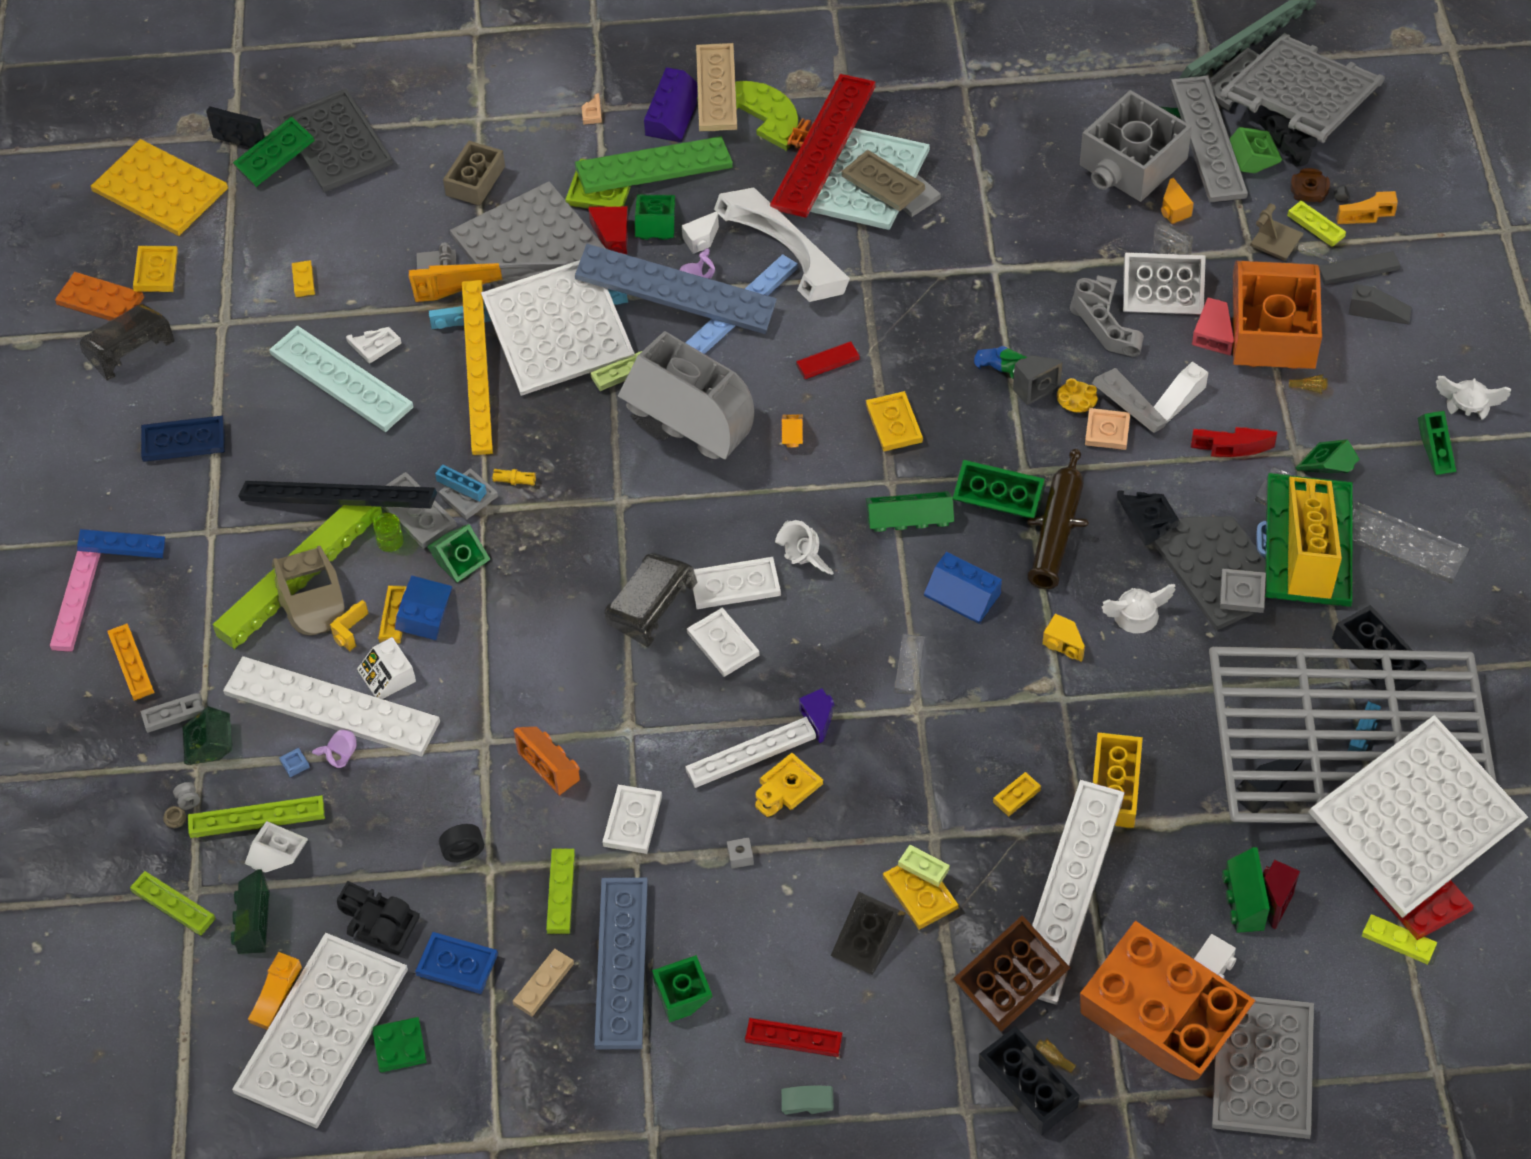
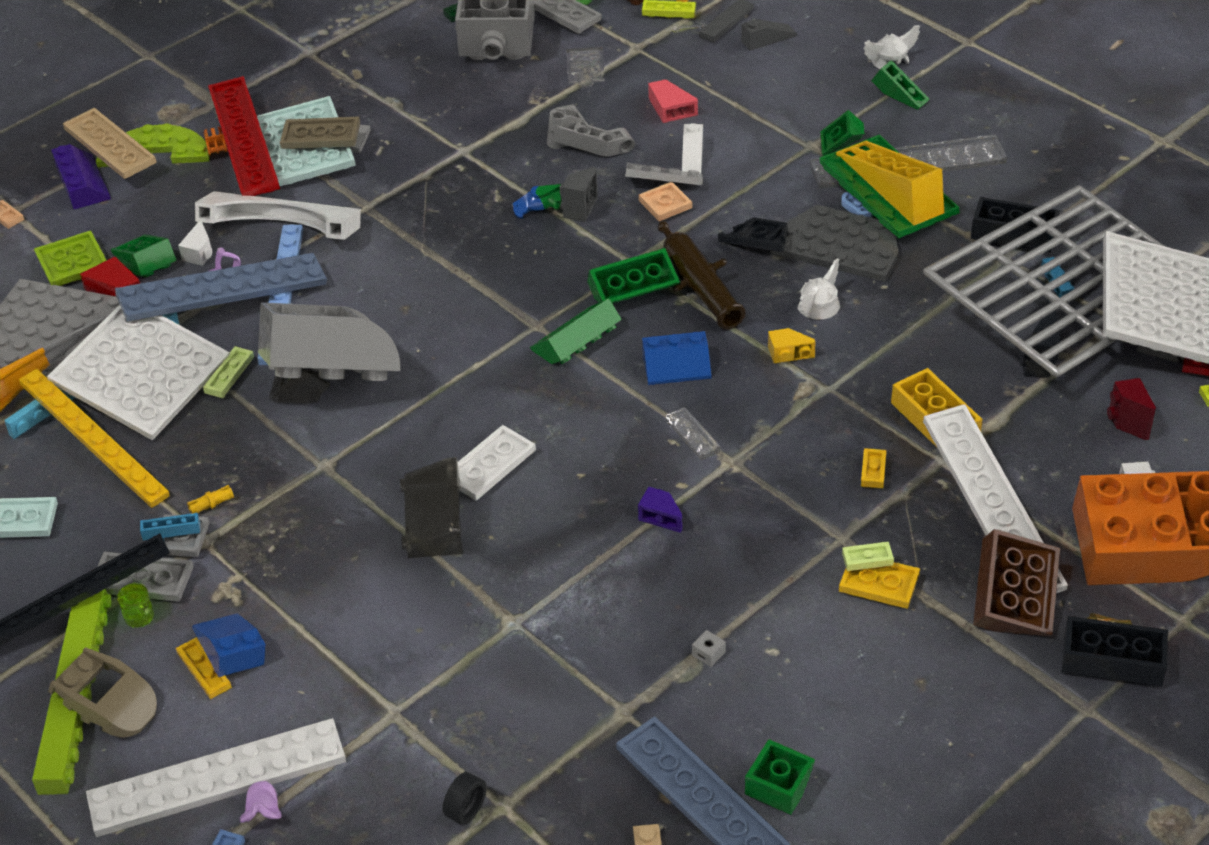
camera: 40 degrees left, 10 degrees down
yellow bracket [330,600,368,651] -> none
white slope [357,637,416,699] -> none
green slope [427,524,491,582] -> none
orange slope [514,726,580,796] -> none
lime plate [546,849,575,934] -> none
bright green plate [575,136,733,194] -> none
white plate [603,785,662,854] -> none
white plate [685,717,816,788] -> none
white plate [687,608,760,677] -> none
red tile [745,1018,843,1057] -> none
yellow plate [755,753,823,817] -> none
white helmet [775,520,834,575] -> none
sand green slope [781,1086,834,1115] -> none
light orange slope [782,414,803,448] -> none
red tile [796,341,860,379] -> none
clear smoke slope [830,892,906,975] -> none
yellow plate [866,391,923,452] -> none
yellow dish [1057,378,1098,412] -> none
white slope [1123,253,1206,315] -> none
light orange slope [1161,178,1194,224] -> none
red slope [1191,427,1277,457] -> none
light grey plate [1220,569,1266,613] -> none
green slope [1222,847,1270,933] -> none
orange brick [1233,260,1322,369] -> none
dark tan plate [1250,203,1304,261] -> none
clear yellow cone [1289,374,1328,394] -> none

